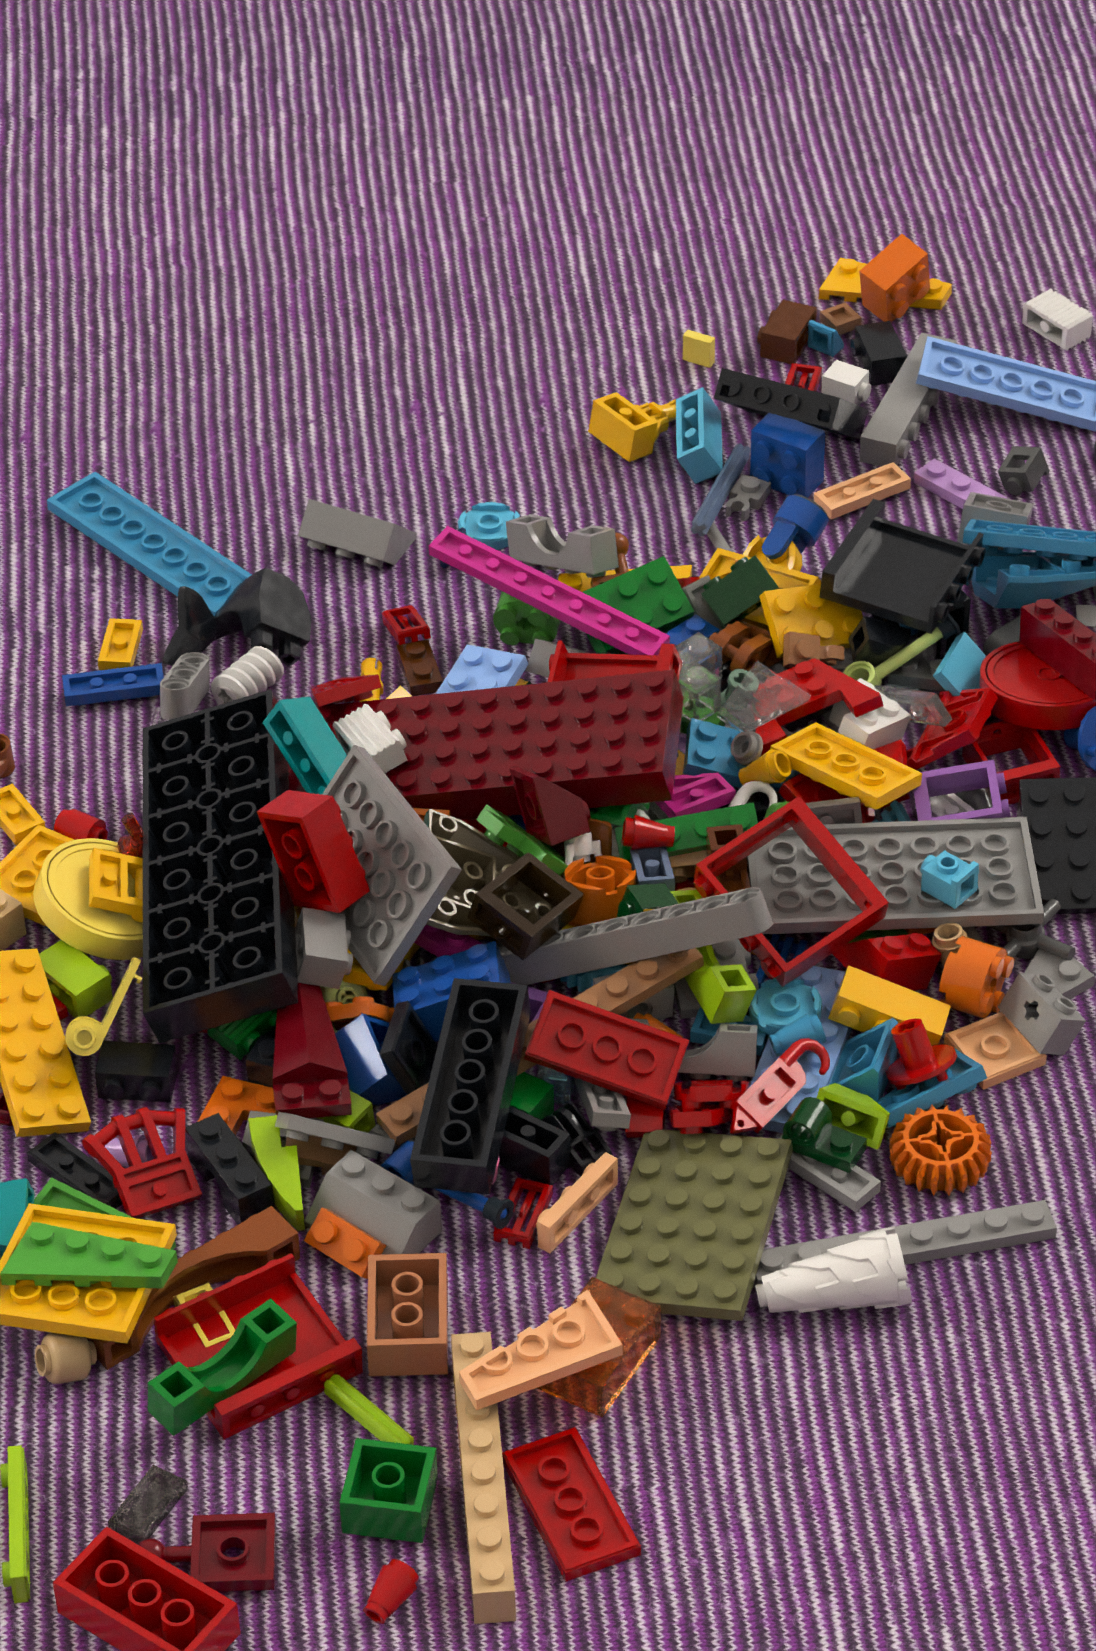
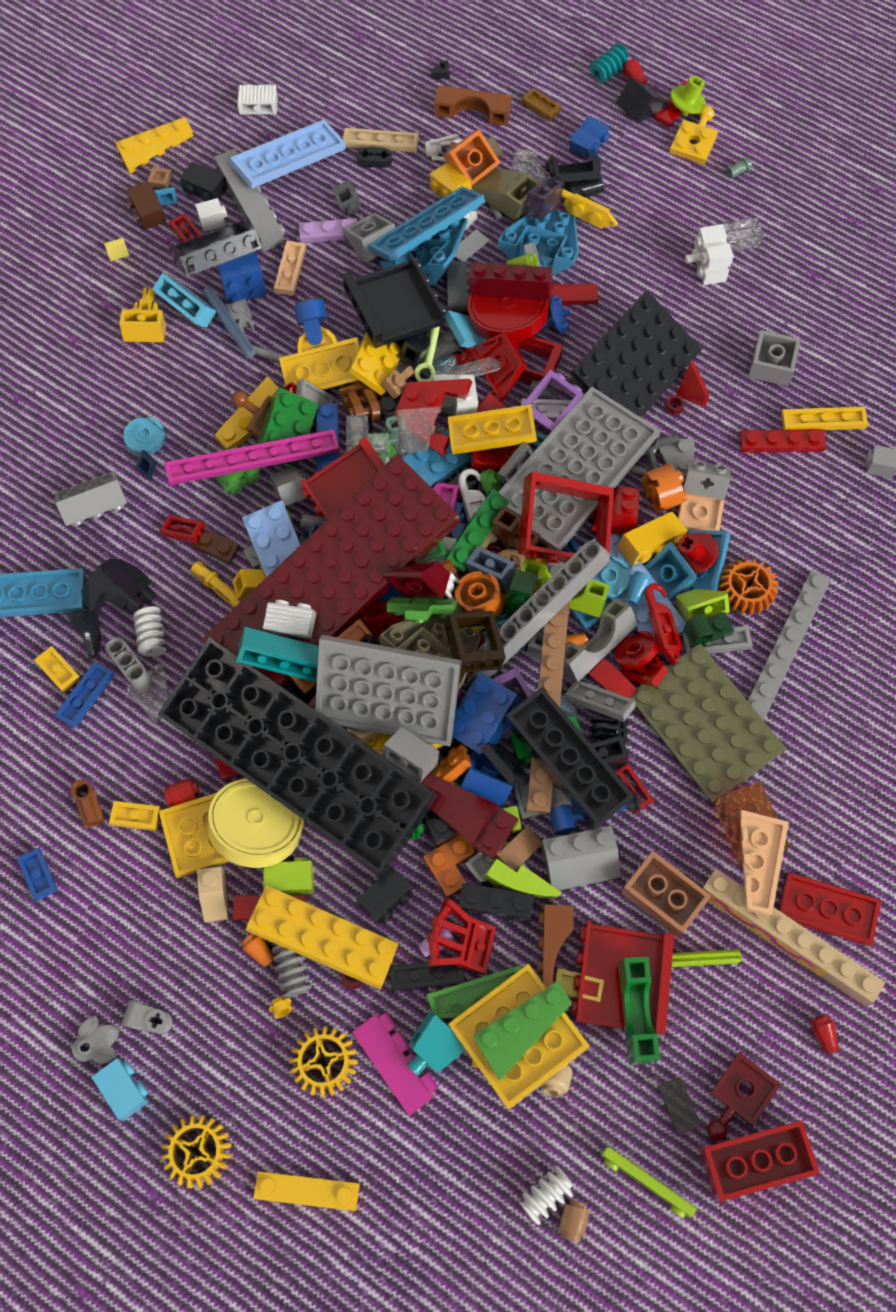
camera: 50 degrees left, 25 degrees up
light yellow door [65,956,143,1056] -> none
yellow plate [89,848,143,923] -> none
clear red plate [117,813,143,858] -> none
red brick [256,790,370,913] -> none
light grey plate [275,1112,395,1159] -> none
orange plate [303,1207,387,1279] -> none
red wing [310,674,382,707] -> none
green brick [339,1438,438,1543] -> none
light grey arch [506,514,619,578] -> none
red tile [524,990,689,1110] -> none
light nougat plate [536,1152,618,1253] -> none
red cone [622,815,675,850] -> none
dark green brick [701,555,779,629] -> none
light grey plate [730,731,763,766] -> none
yellow cone [738,749,792,785] -> none
white cone [755,1226,912,1313] -> none
orange brick [859,234,930,322] -> none
medium azure brick [920,850,979,909] -> none
tan cone [932,923,968,967] -> none

